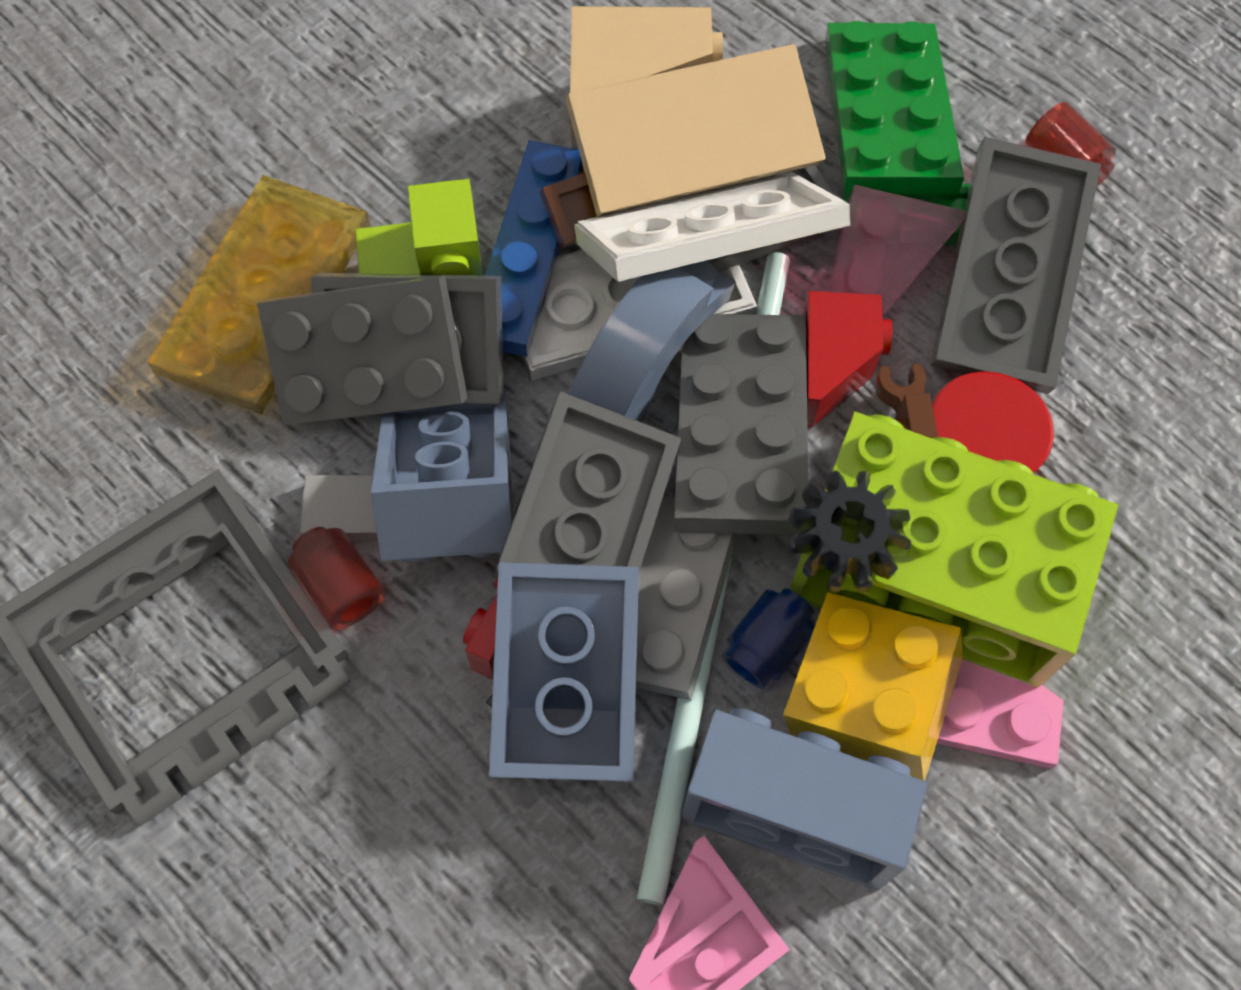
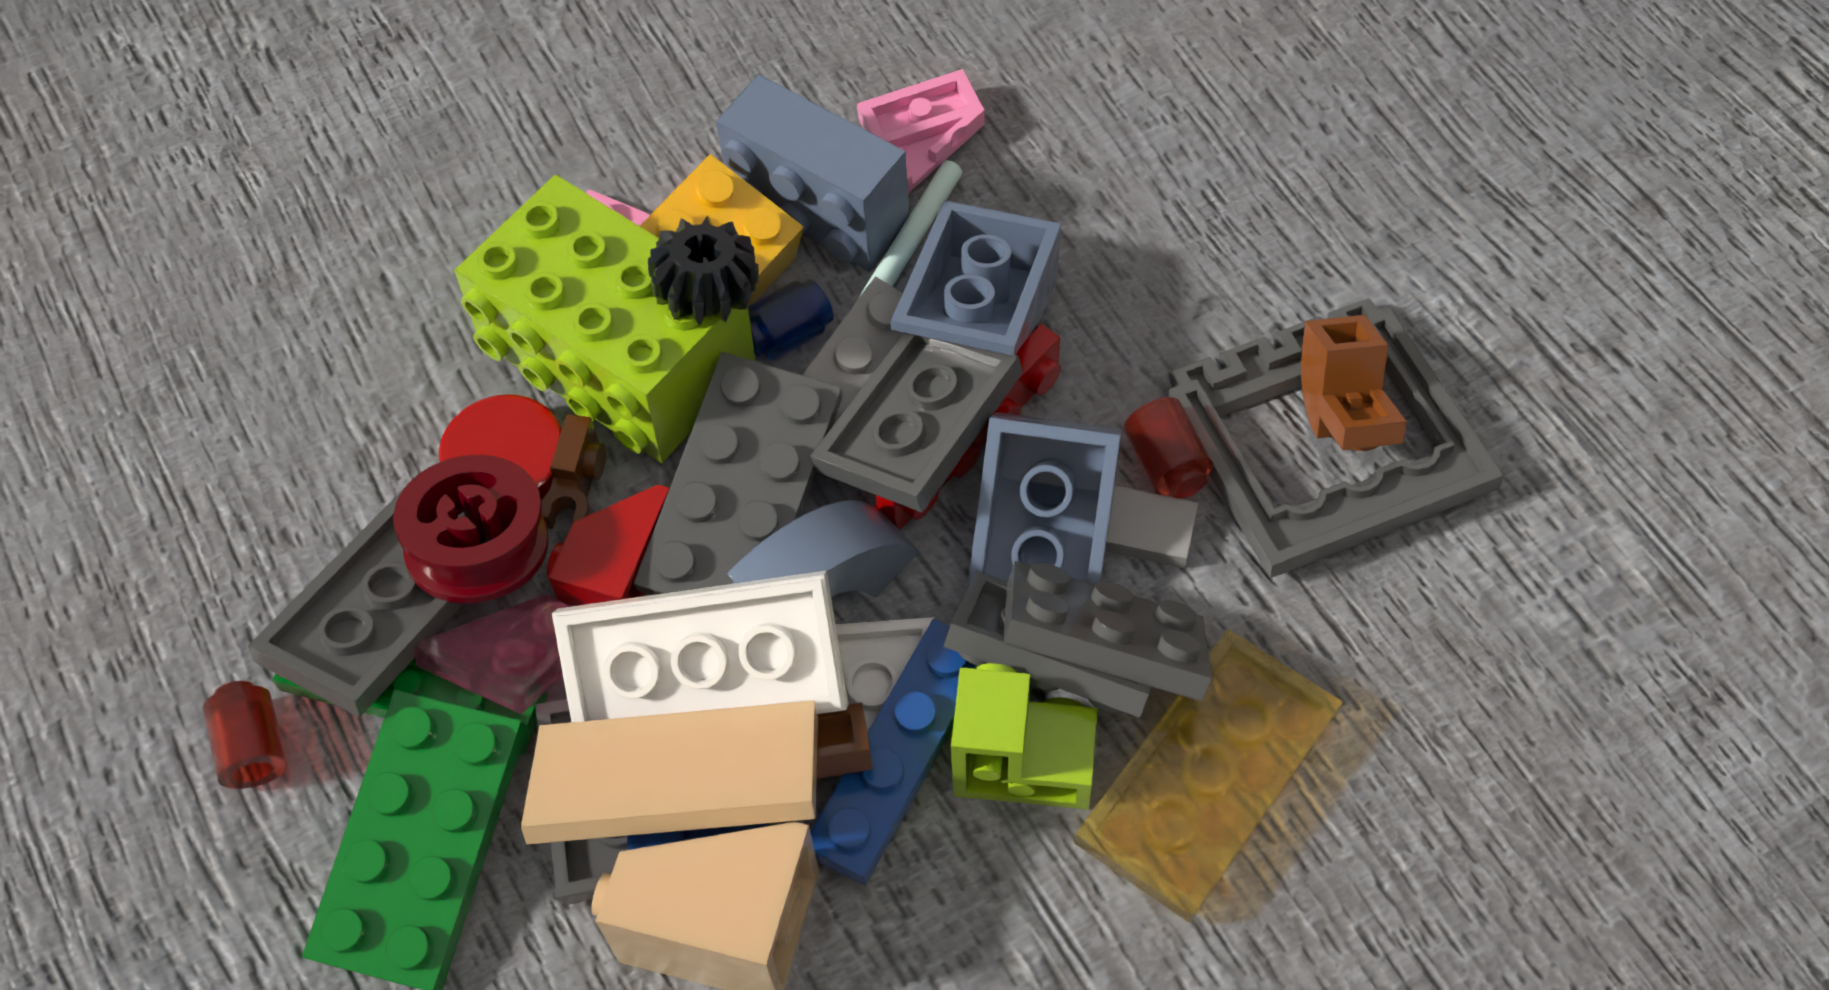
camera: 160 degrees left, 5 degrees down
none -> dark red wheel [393,455,549,603]
none -> dark orange brick [1301,315,1407,451]

